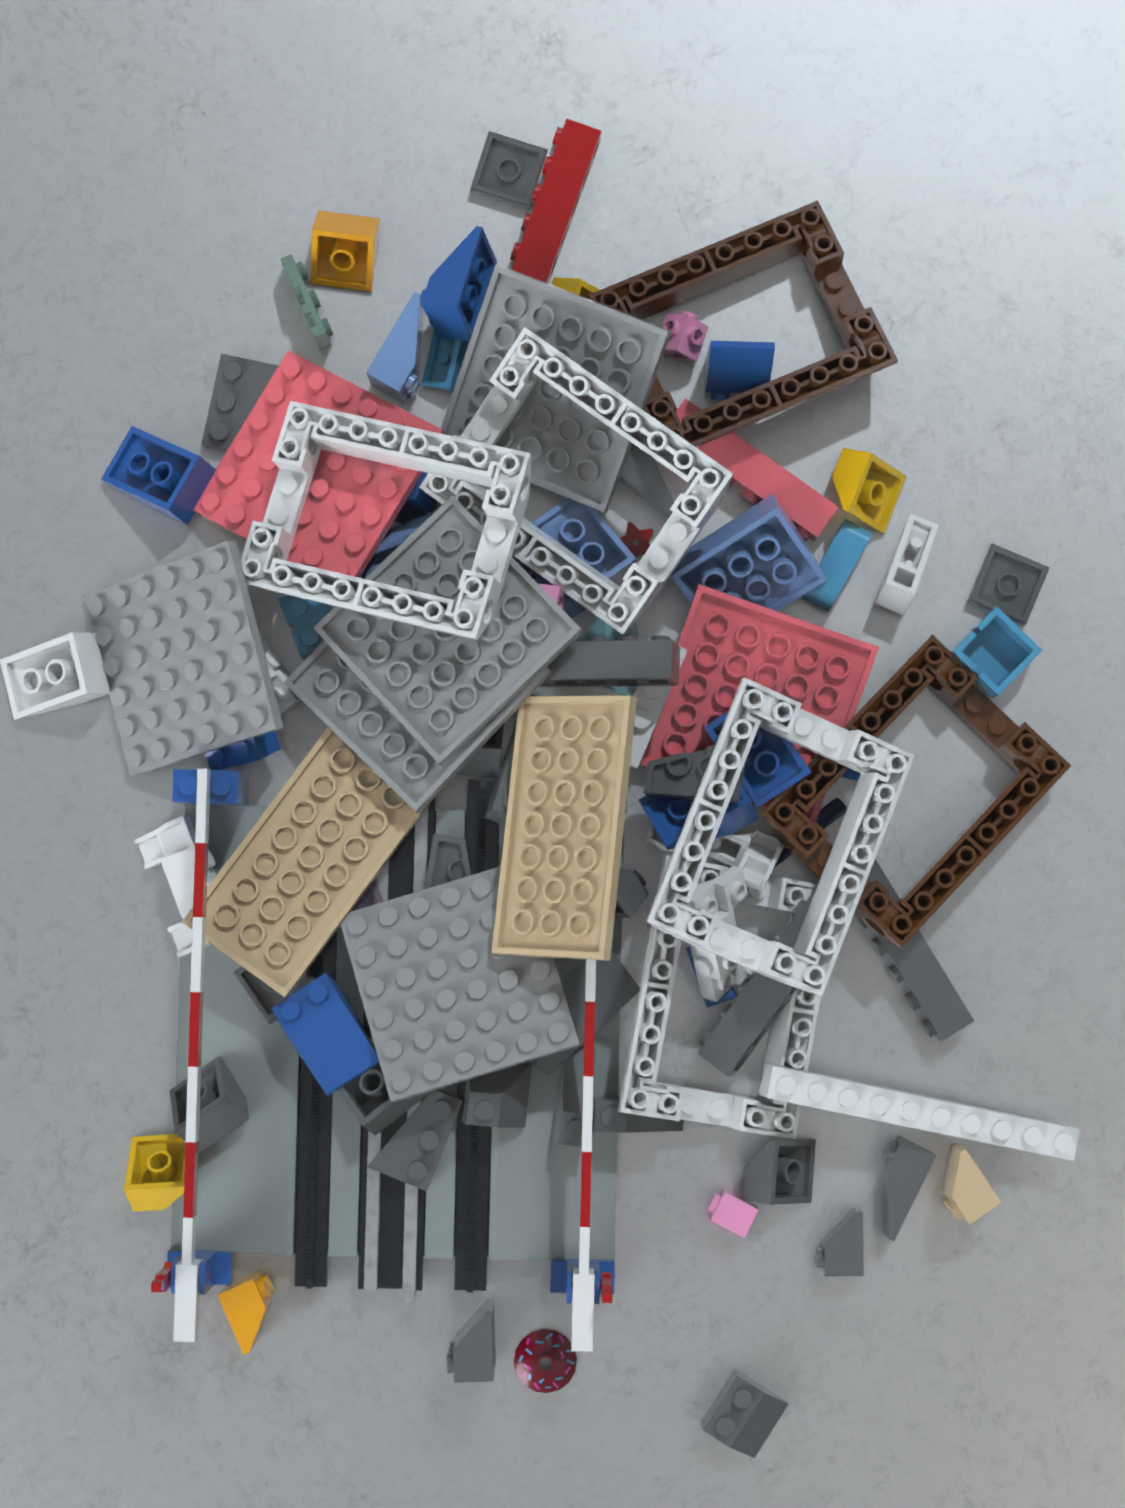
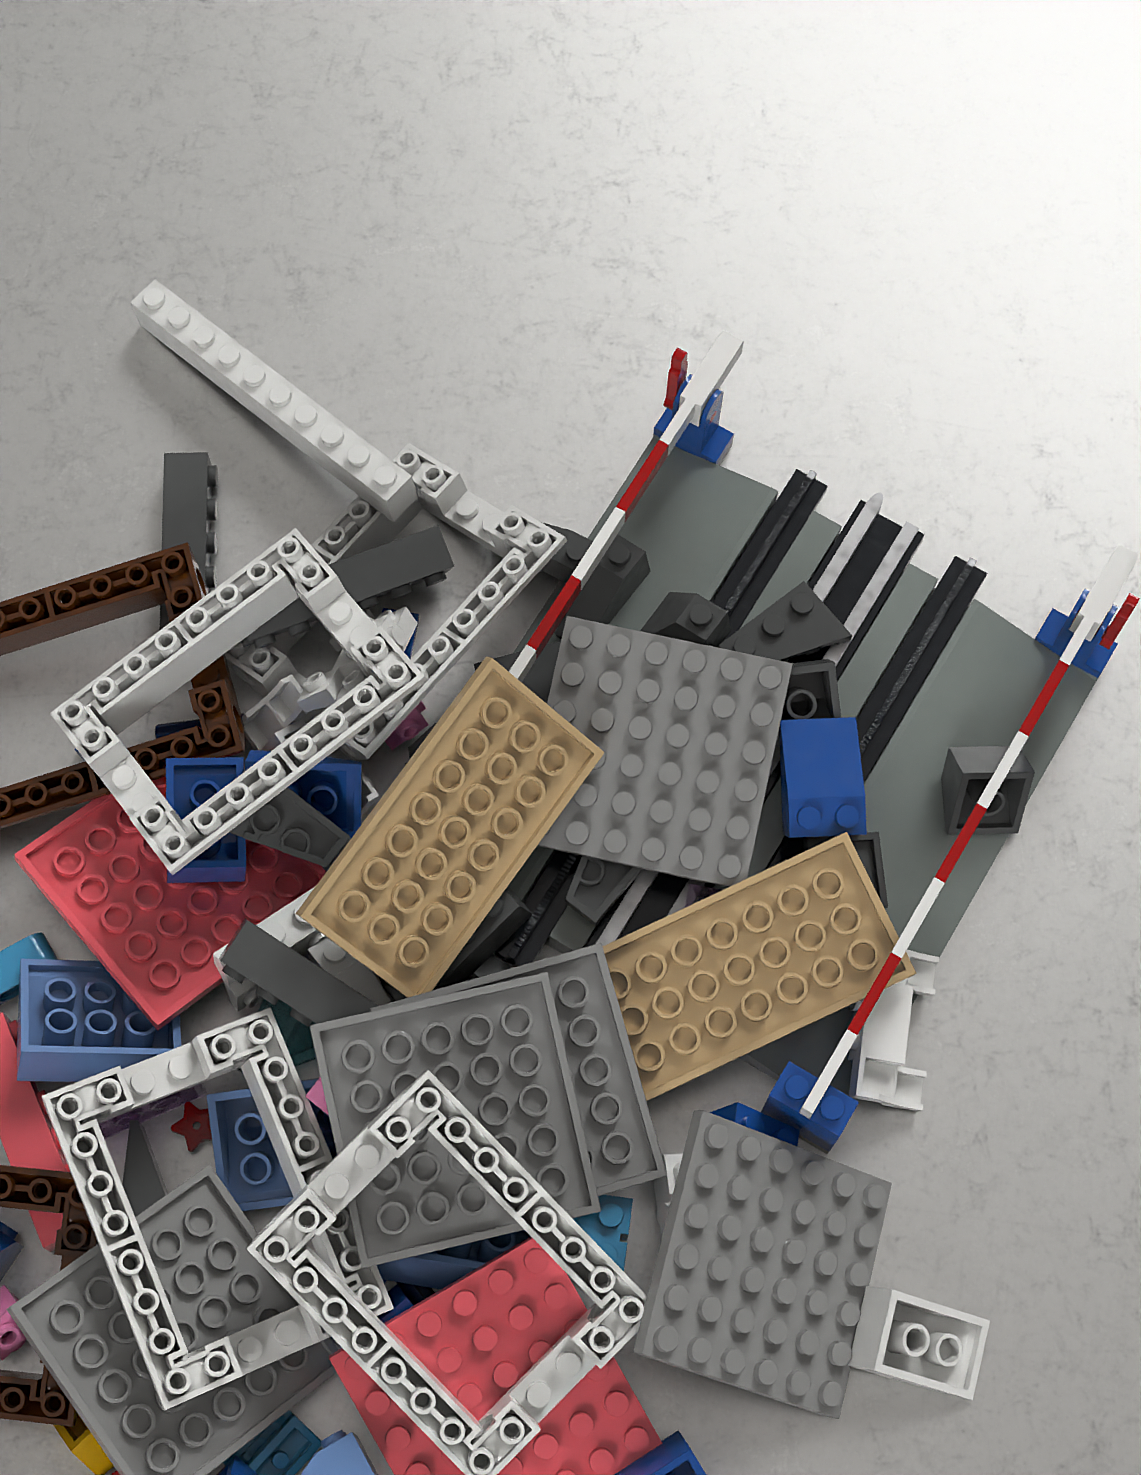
camera: 150 degrees left, 15 degrees down
yellow slope [124,1134,185,1212] -> none
light orange slope [217,1269,275,1355] -> none
dark grey slope [447,1299,496,1383] -> none
dark red dish [514,1328,577,1393] -> none
dark grey slope [701,1368,789,1458] -> none
bright pink brick [706,1188,759,1238] -> none
dark grey slope [741,1138,816,1205] -> none
dark grey slope [816,1208,864,1277] -> none
dark grey slope [883,1135,937,1241] -> none
tan slope [942,1142,1002,1224] -> none

